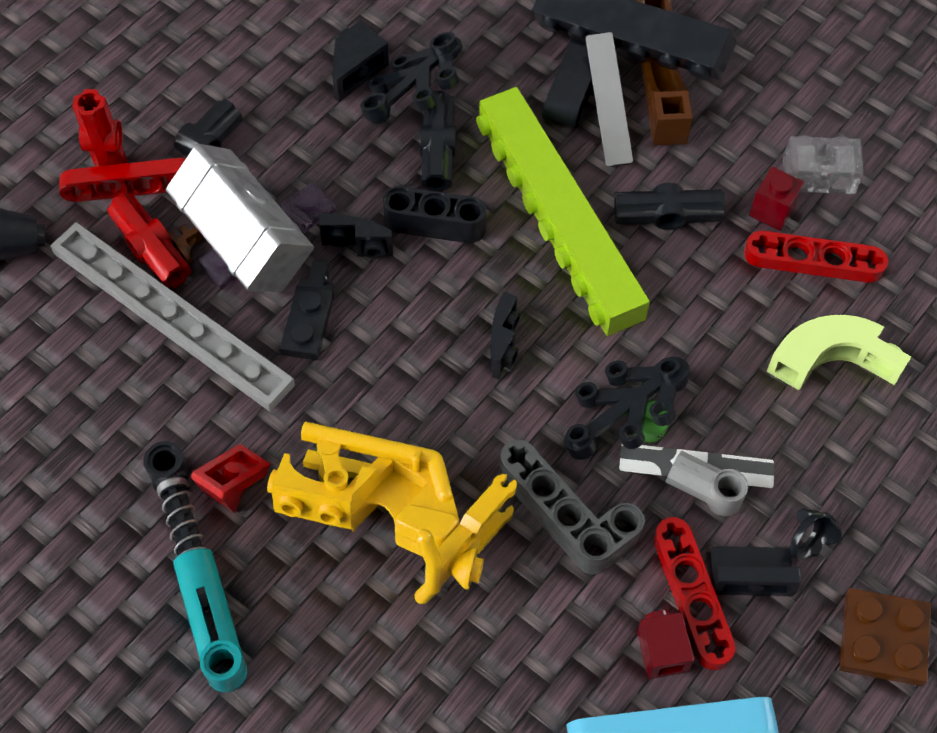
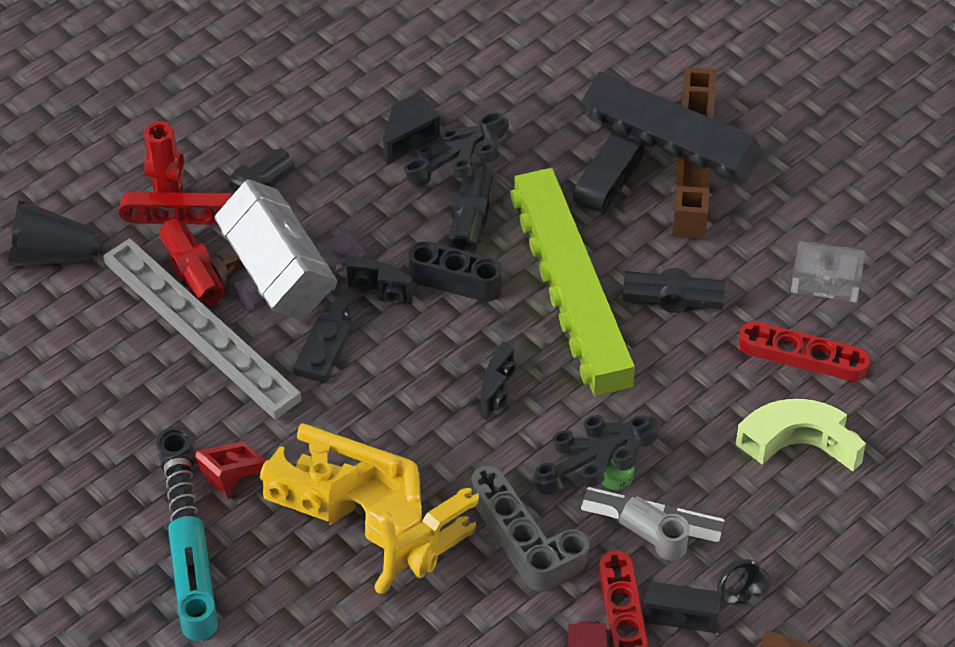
camera: 10 degrees right, 10 degrees down
light grey sticker [586,32,633,166] -> none
dark red brick [749,167,804,231] -> none

